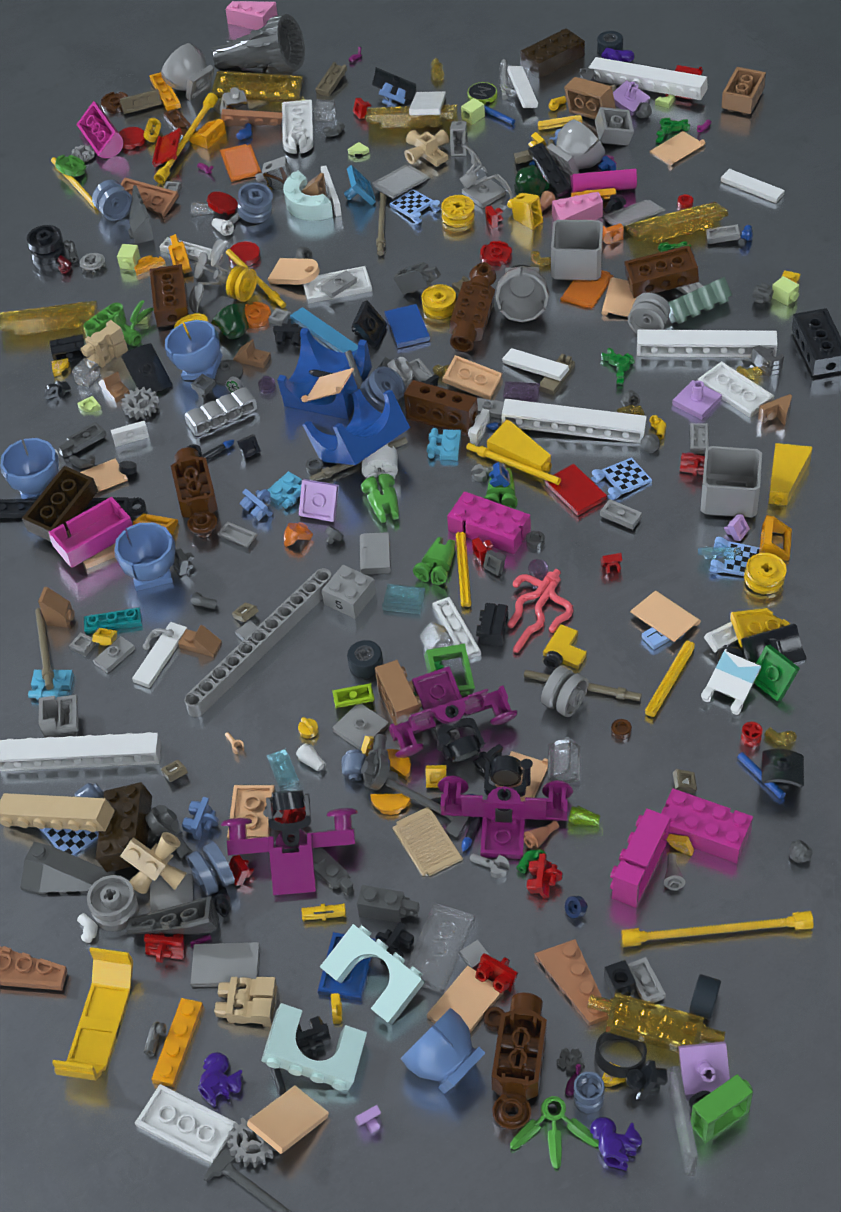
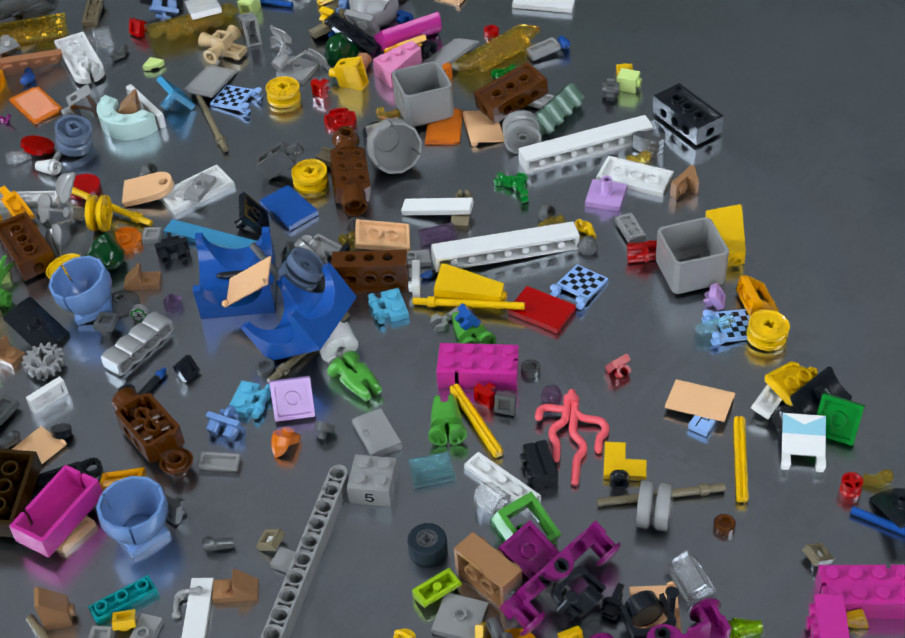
camera: 25 degrees left, 5 degrees down
light grey plate [600,499,642,530] -> none

